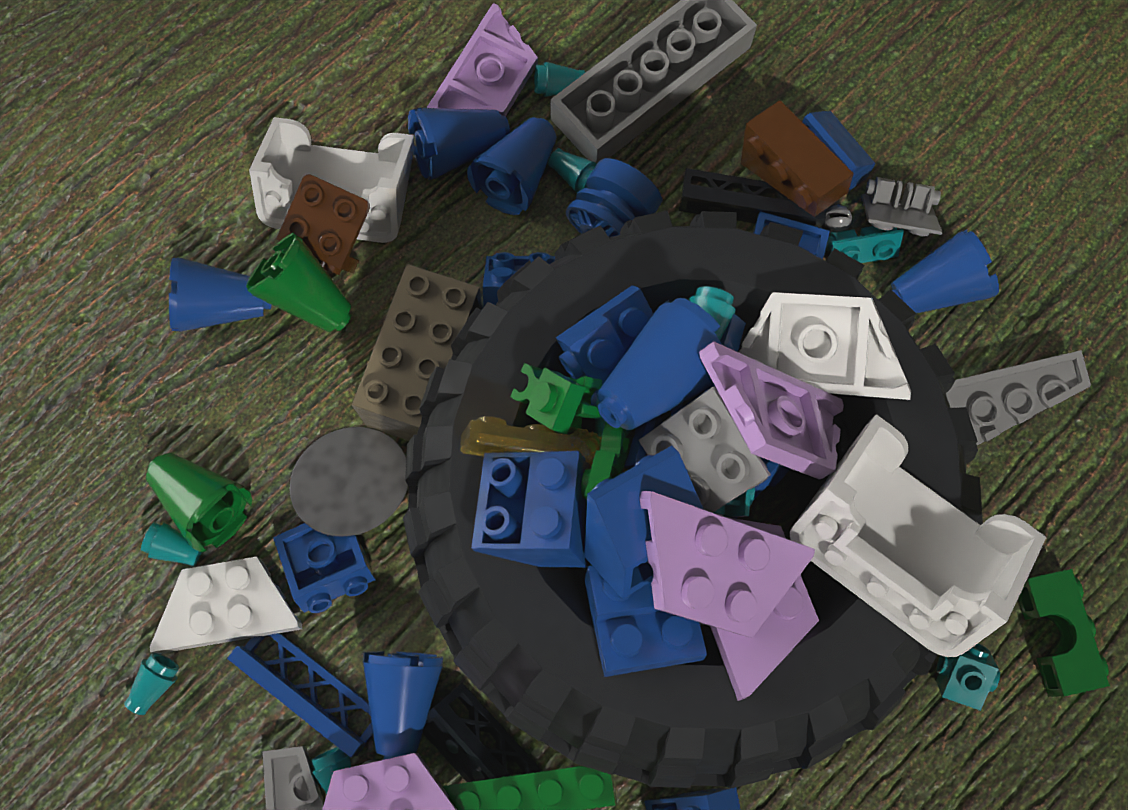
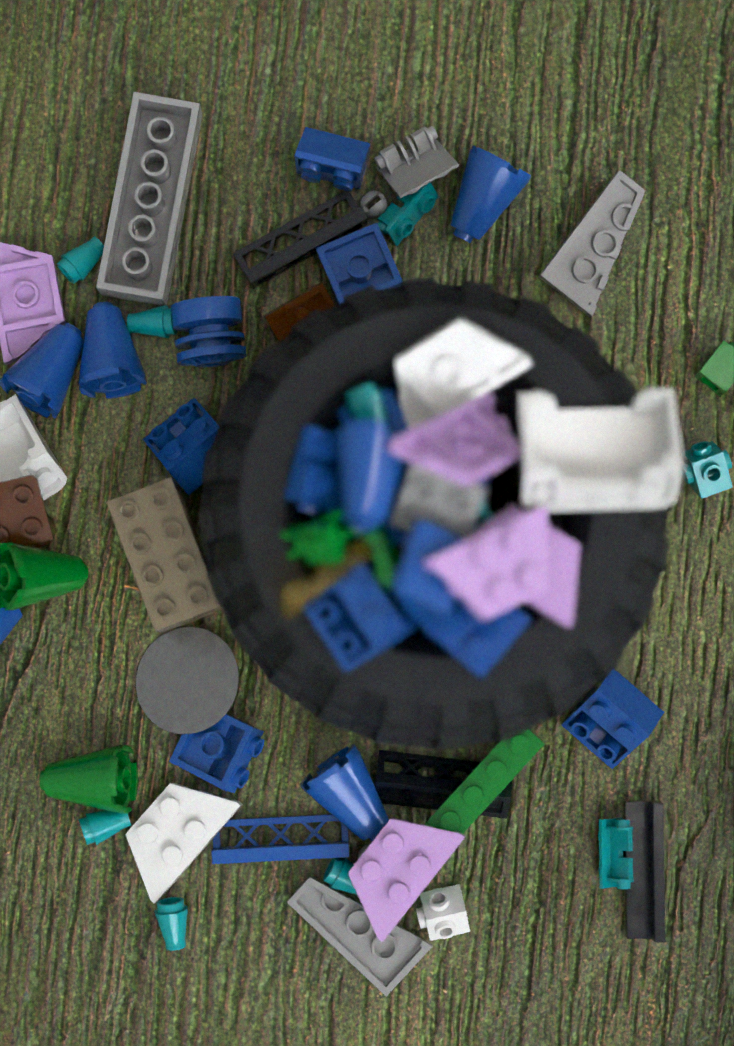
camera: 40 degrees left, 10 degrees up
reddish brown wedge [741,100,854,217] -> none

